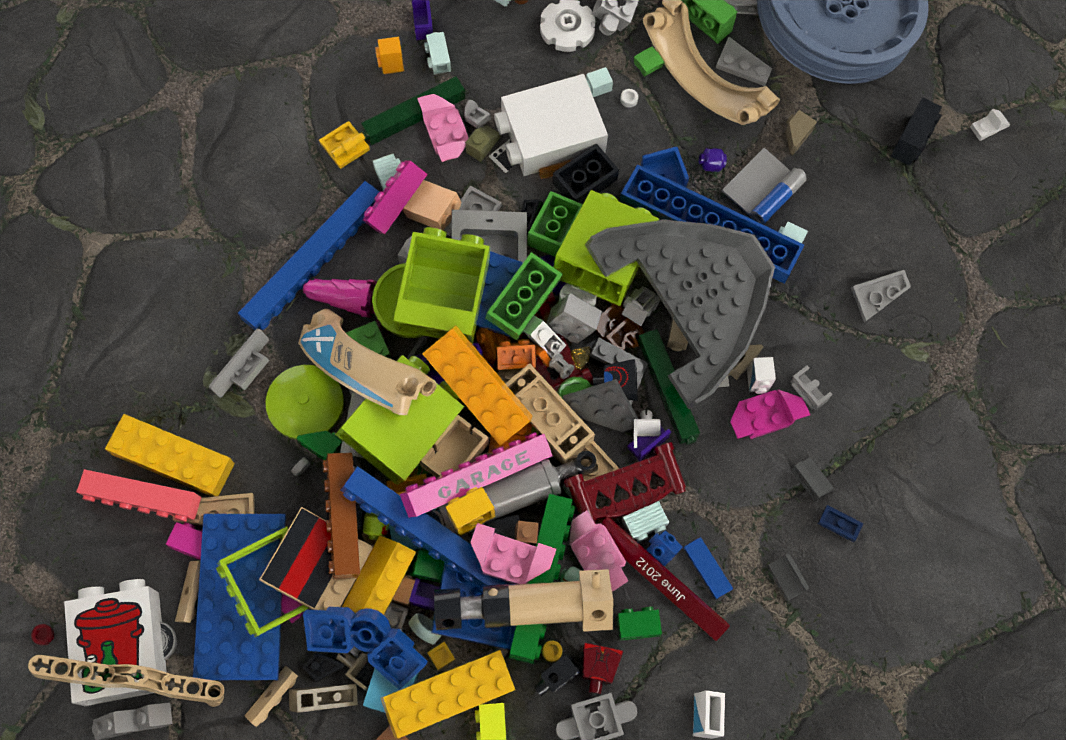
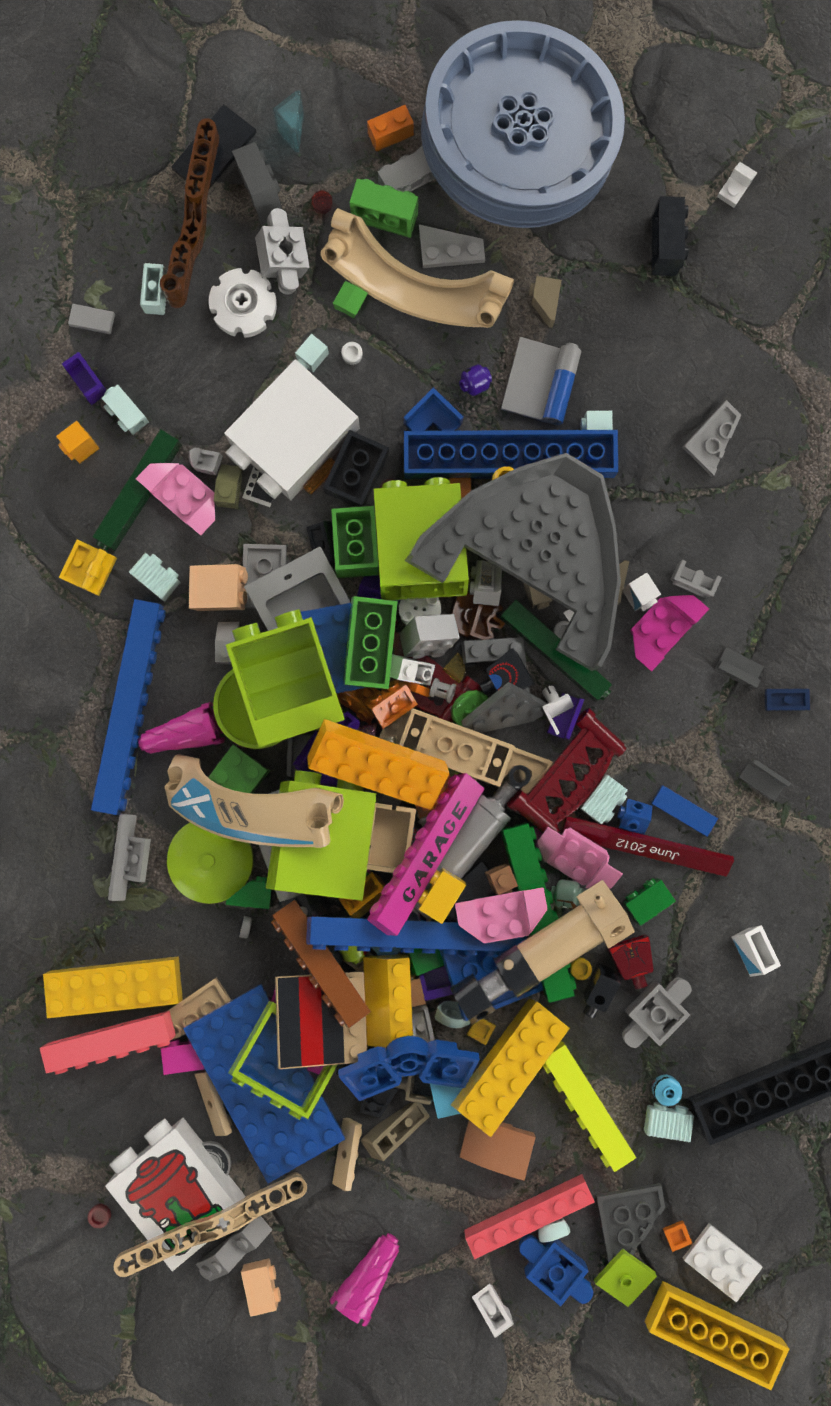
camera: 30 degrees left, 15 degrees up
dark pink brick [363,161,427,234] -> none

